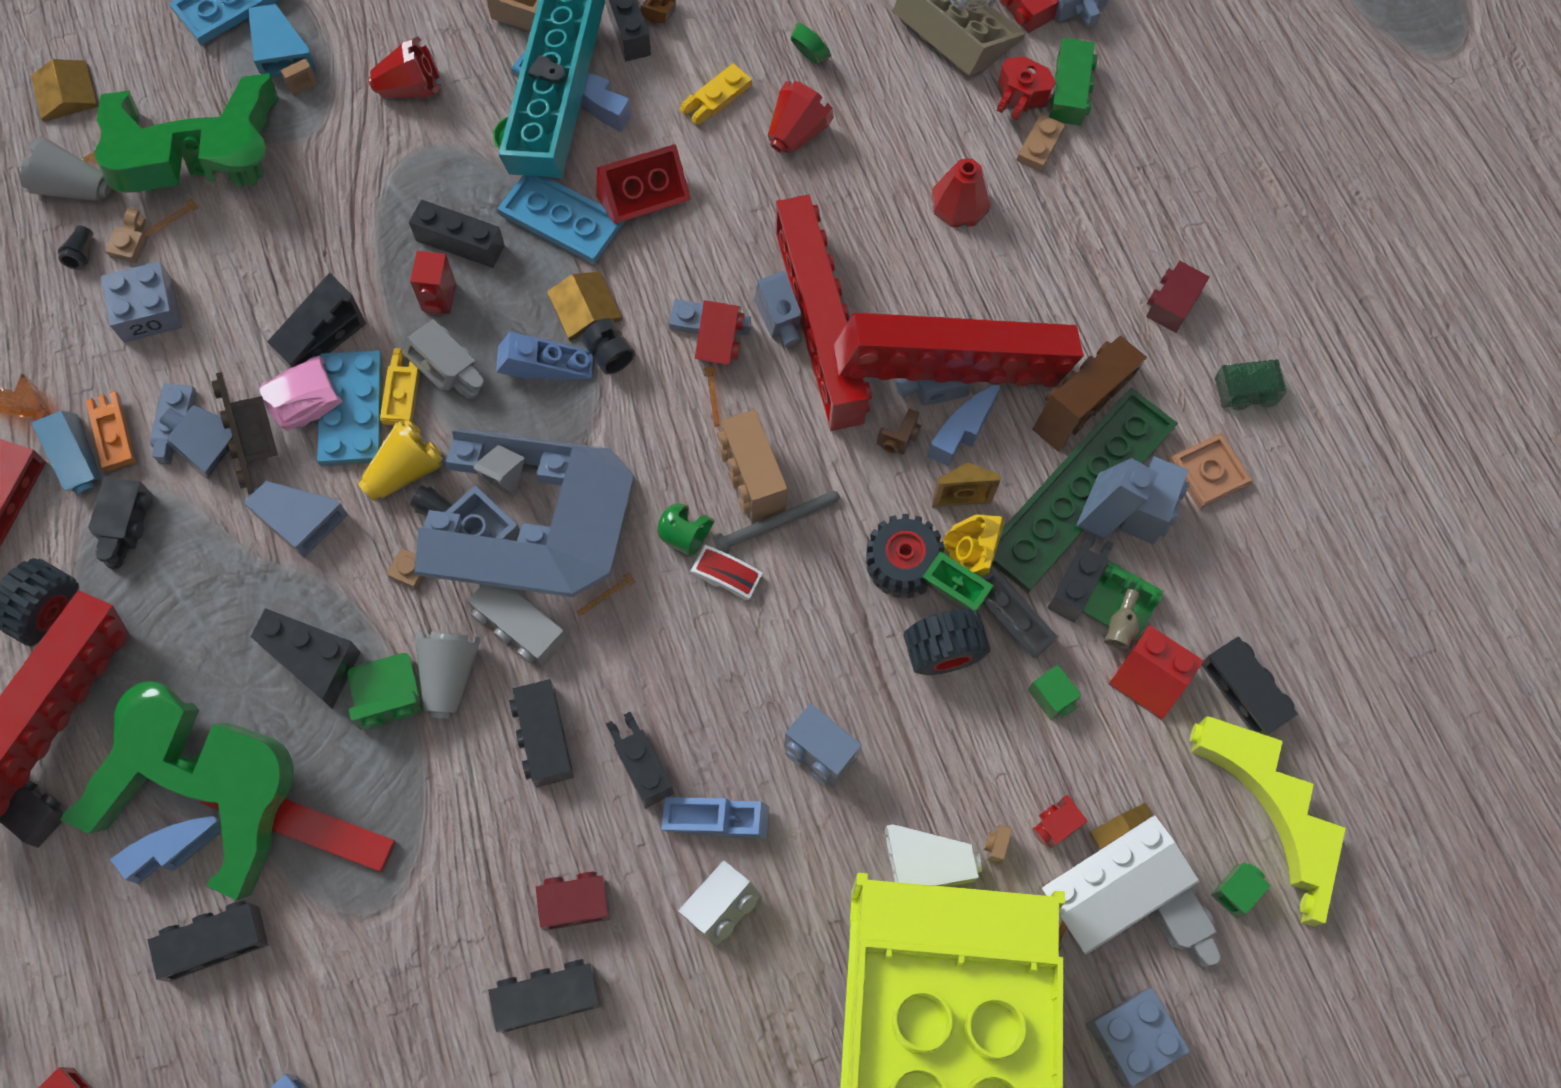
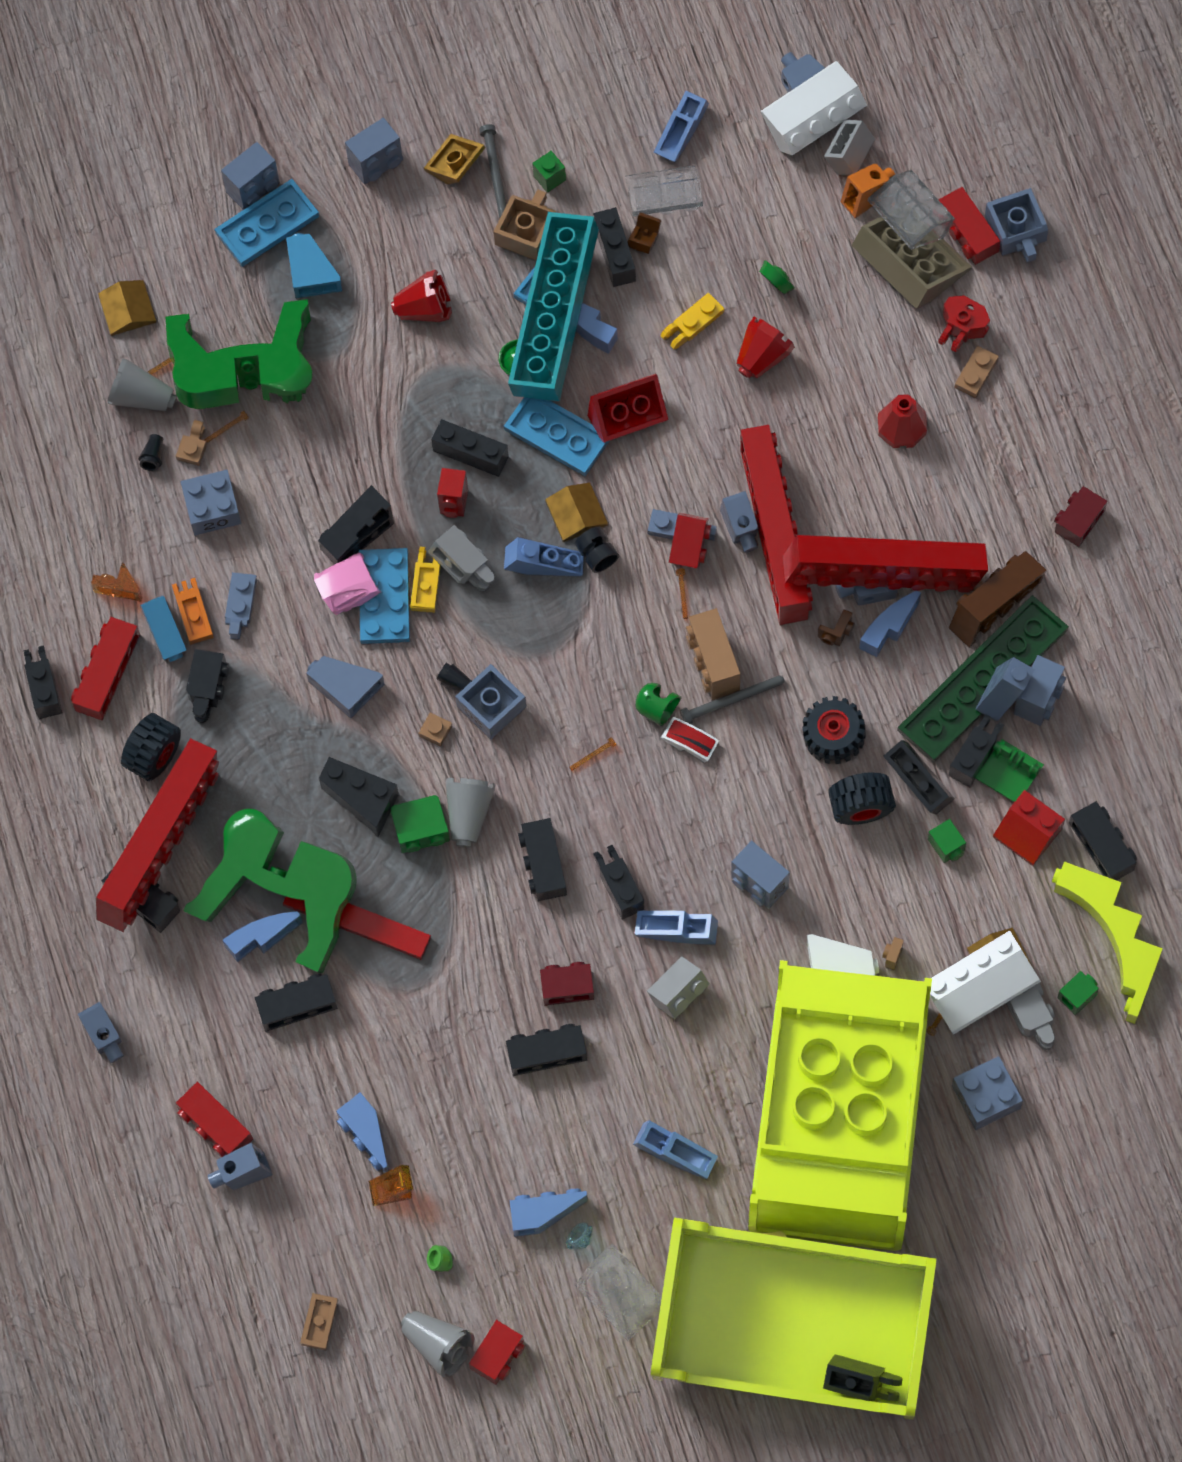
camera: 10 degrees right, 0 degrees up
sand blue torso [159,405,233,479] -> none
dark brown bracket [211,372,278,494] -> none
medium nougat plate [280,58,318,95] -> none
yellow cone [358,419,443,501] -> none
sand blue slope [414,428,634,597] -> none
light grey brick [467,585,567,667] -> none
light grey slope [473,445,525,497] -> none
black piece [528,55,566,84] -> none
green slope [923,551,994,611] -> none
pearl gold slope [931,462,1001,507] -> none
yellow slope [943,515,1005,577] -> none
red brick [1032,794,1088,848] -> none
green brick [1049,38,1098,126] -> none
dark tan piece [1104,589,1139,649] -> none
nougat tile [1168,433,1253,510] -> none
clear green brick [1215,359,1287,410] -> none

